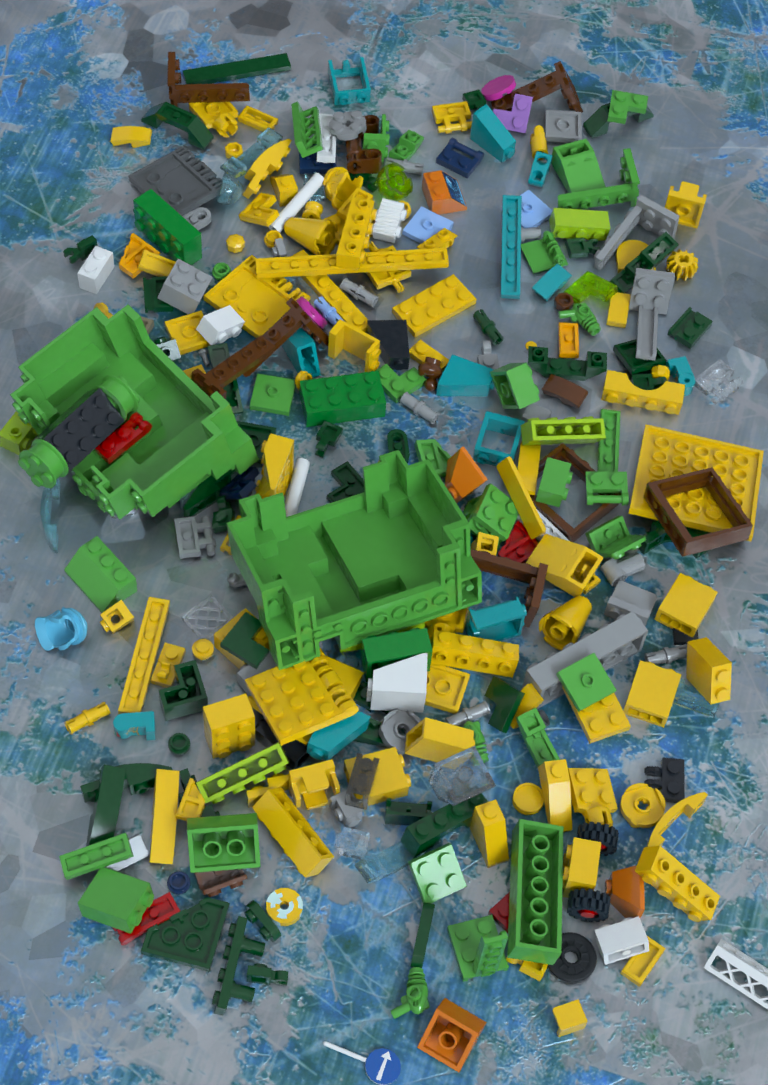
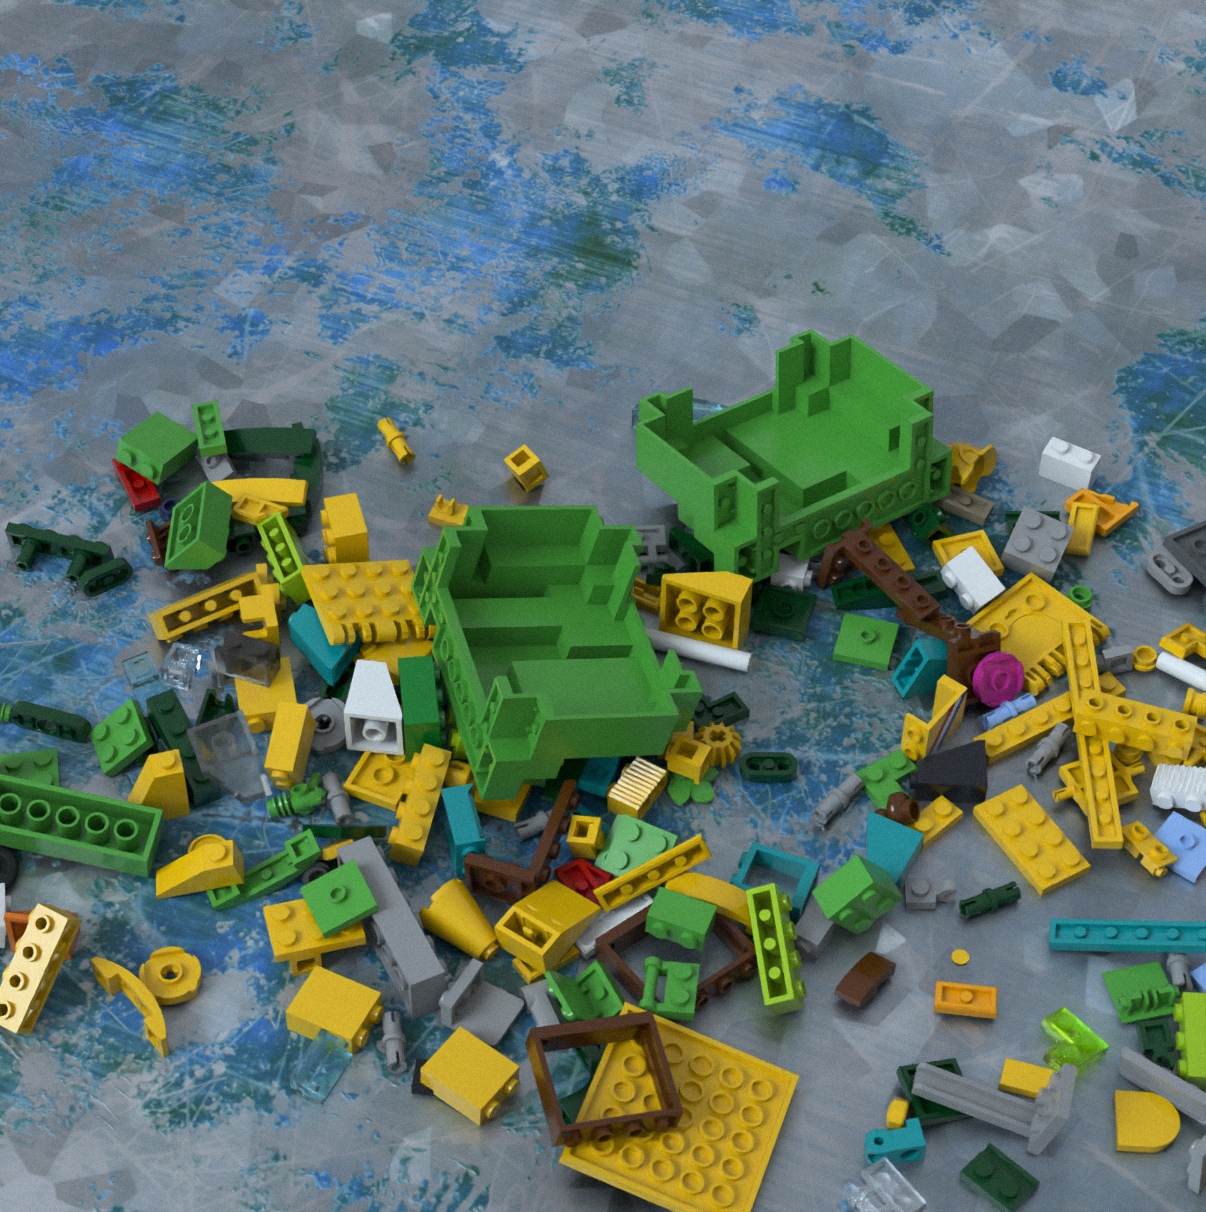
camera: 100 degrees right, 10 degrees down
brick [18,375,140,488] -> none
medium azure helmet [35,607,87,651] -> none
dark green plate [63,235,97,264] -> none
bright green slope [64,536,137,613] -> none
red plate [95,412,152,464] -> none
teal leg [113,711,156,740] -> none
yellow plate [118,597,170,715] -> none
green brick [133,189,202,265] -> none
dark green plate [141,897,230,972] -> none
dark green brick [158,660,208,721] -> none
yellow tile [226,234,245,253] -> none
dark green plate [247,963,288,986] -> none
yellow piece [266,888,303,926] -> none
yellow cone [284,217,338,255] -> none
yellow plate [295,371,313,390] -> none
green brick [299,371,386,427] -> none
dark green plate [315,421,343,458] -> none
bright green wing [414,439,451,477] -> none
orange slope [445,446,488,503] -> none
dark green slope [528,346,607,381] -> none
teal slope [532,264,572,302] -> none
reddish brown tile [554,293,574,311] -> none
bright green piece [558,303,601,336] -> none
brick [562,822,619,922] -> none
yellow plate [568,768,618,827] -> none
bright green tile [597,409,621,472] -> none
yellow arch [601,370,685,415] -> none
dark green slope [609,232,679,293] -> none
dark green plate [631,374,667,390] -> none
black hinge [644,757,685,803] -> none
yellow gear [666,249,698,281] -> none
yellow brick [686,637,732,705] -> none

